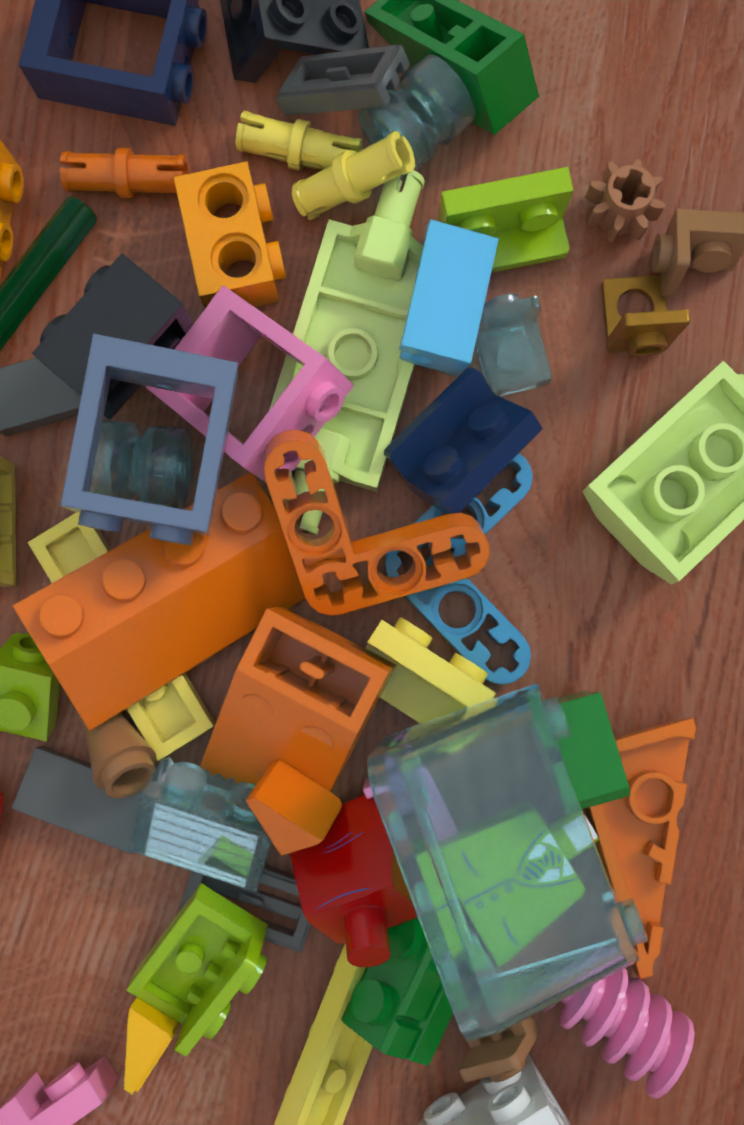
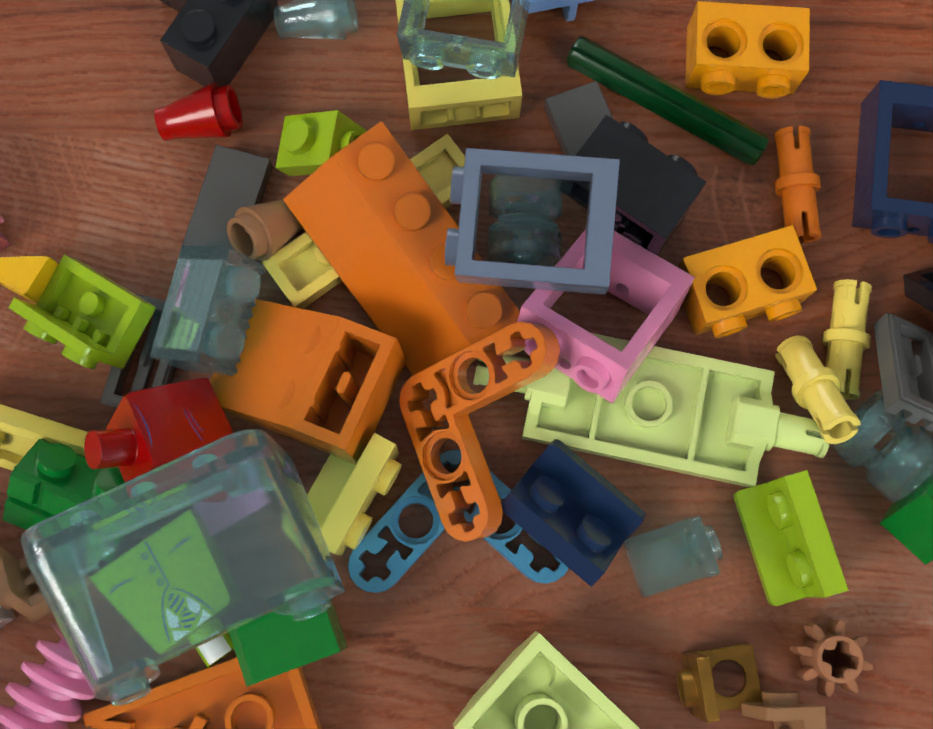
camera: 80 degrees right, 5 degrees down
orange slope [246,759,342,856] -> none
medium azure hinge [399,219,499,377] -> none

